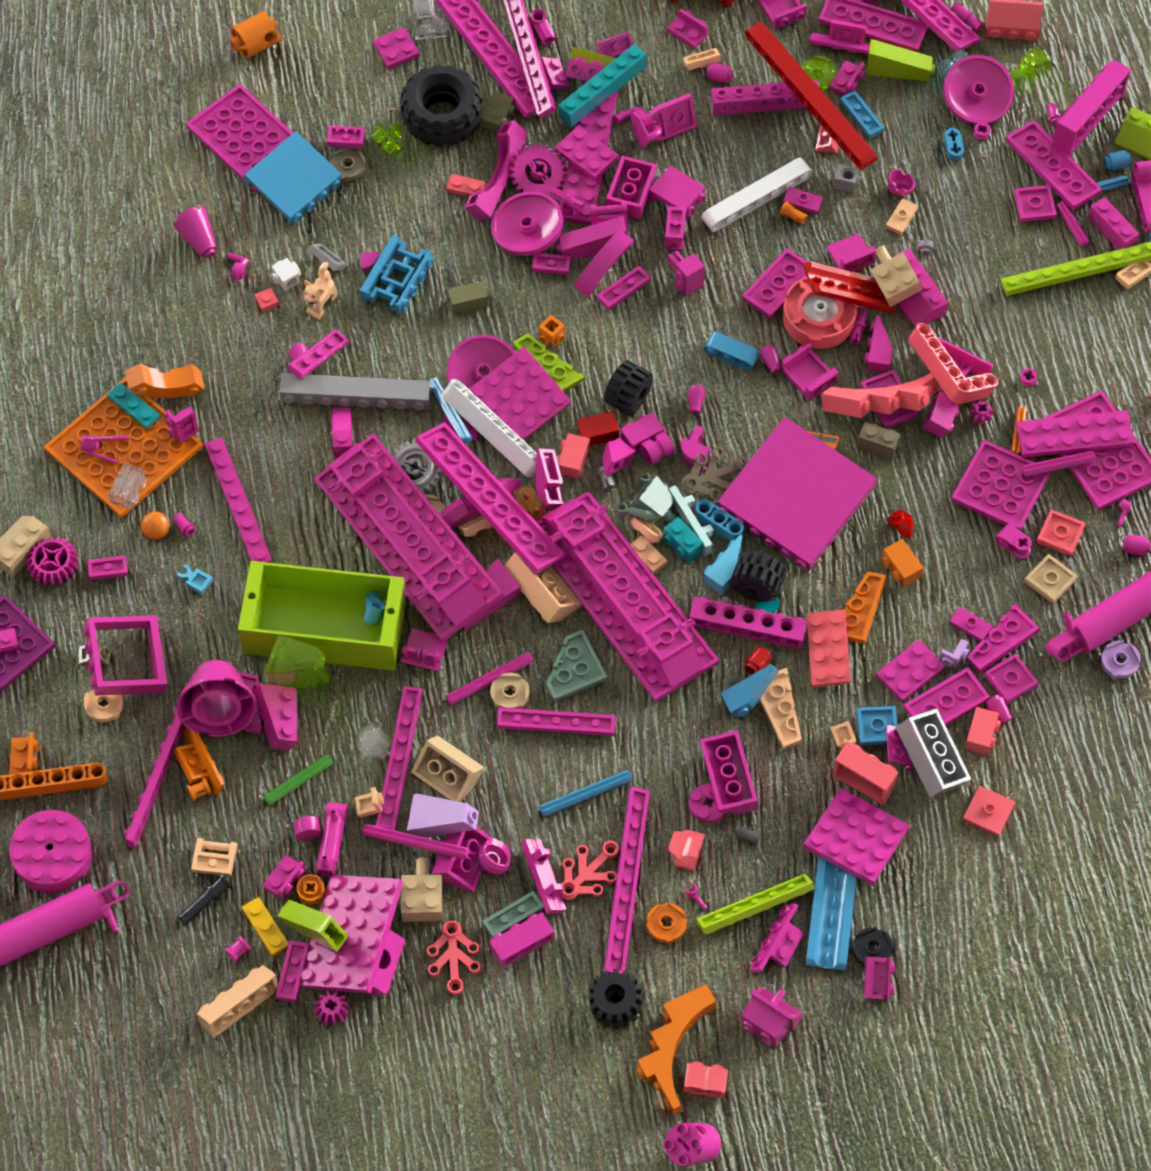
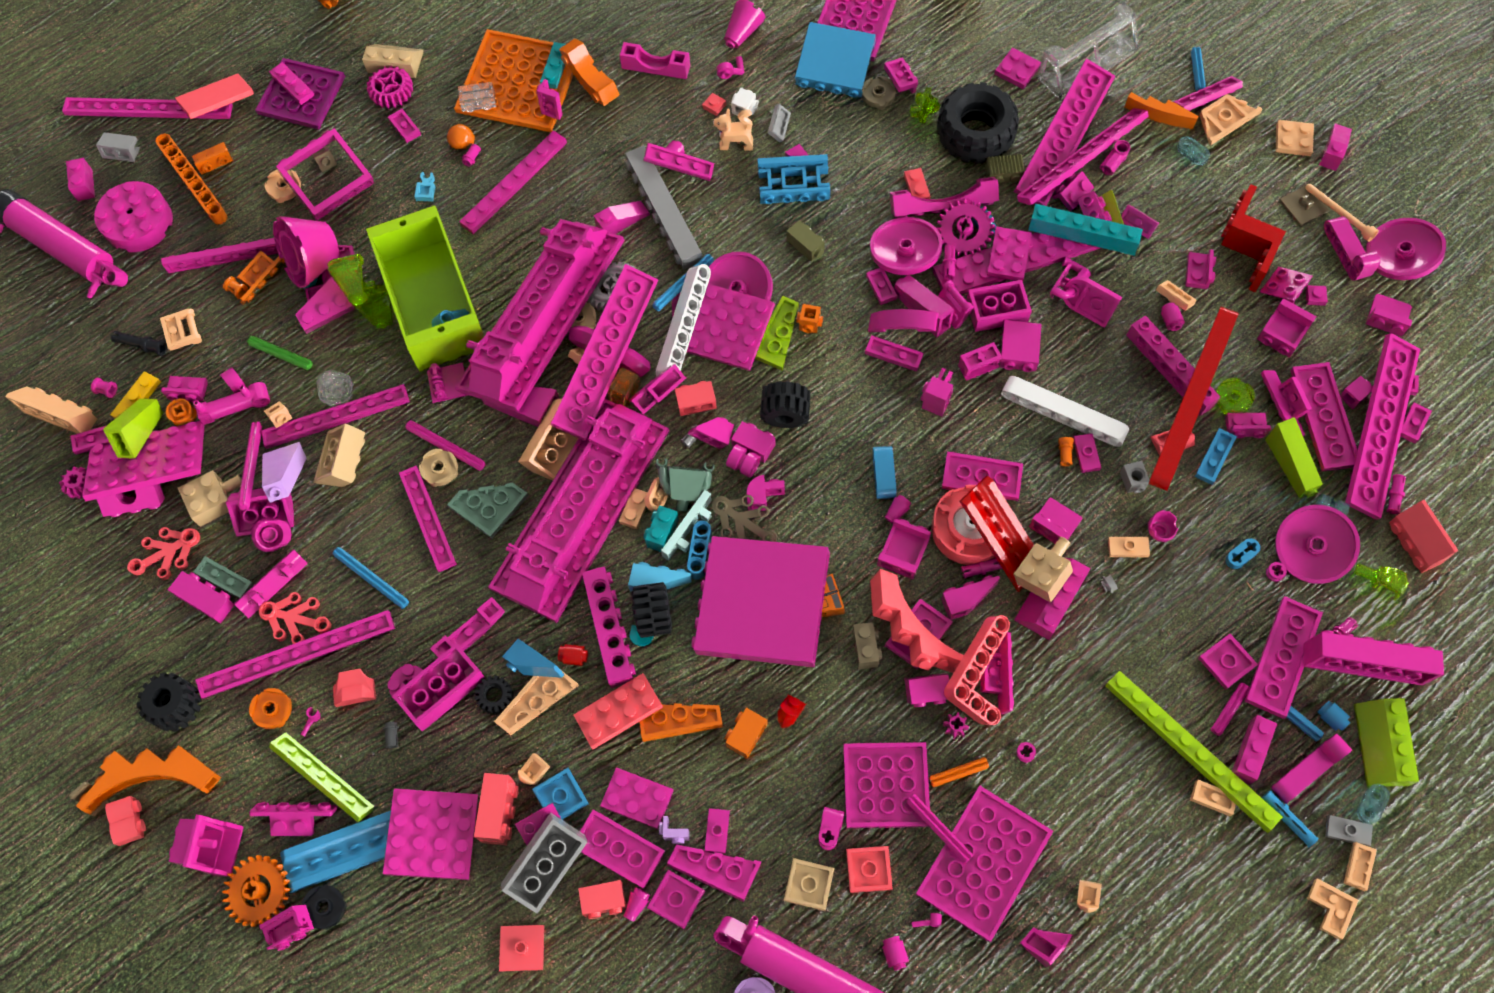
camera: 65 degrees right, 5 degrees up
dark pink plant [81,436,129,464] -> none
red brick [577,411,620,446] -> none
dark pink cylinder [663,1122,721,1166] -> none
dark pink cone [688,385,706,414] -> none
dark pink plate [1016,410,1135,458] -> none
none -> orange gear [222,855,290,927]
none -> dark pink slope [430,597,505,658]
none -> black tyre [475,675,514,715]
none -> dark pink arch [620,42,690,79]

